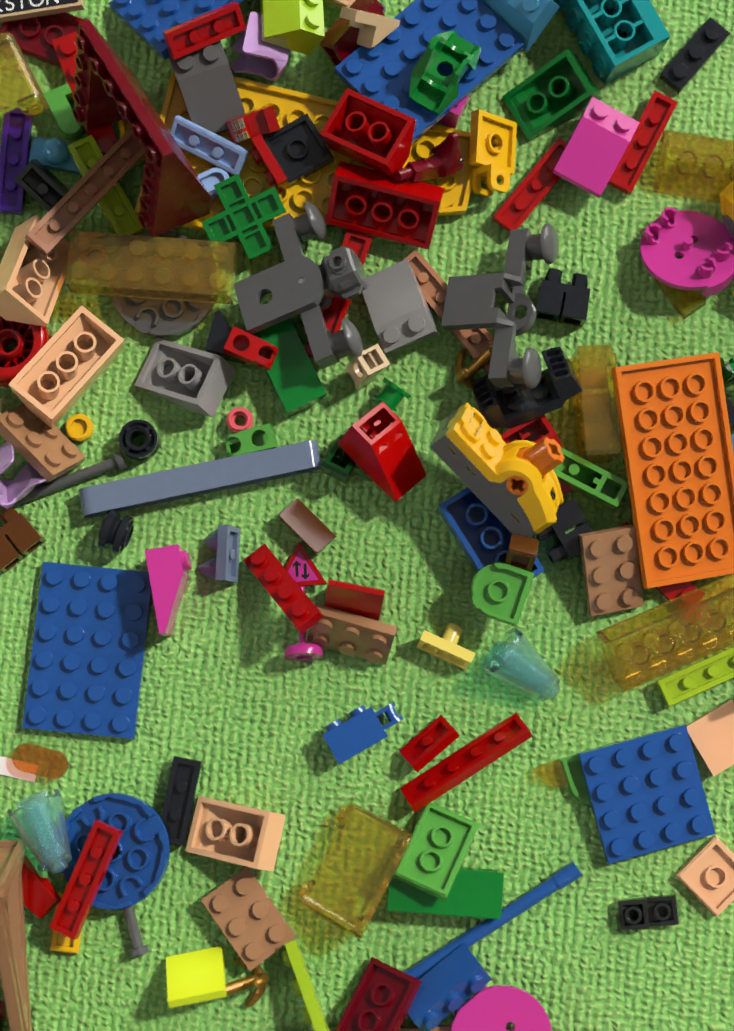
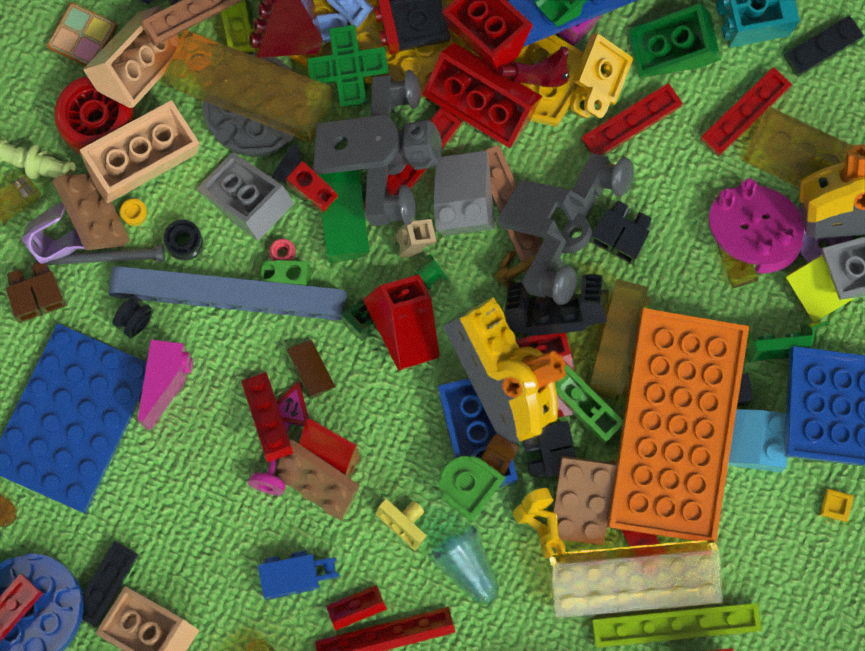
camera: 25 degrees right, 5 degrees down
sand blue tile [198,525,241,583] -> none
dark pink slope [552,97,639,198] -> none
none -> yellow piece [512,488,565,558]

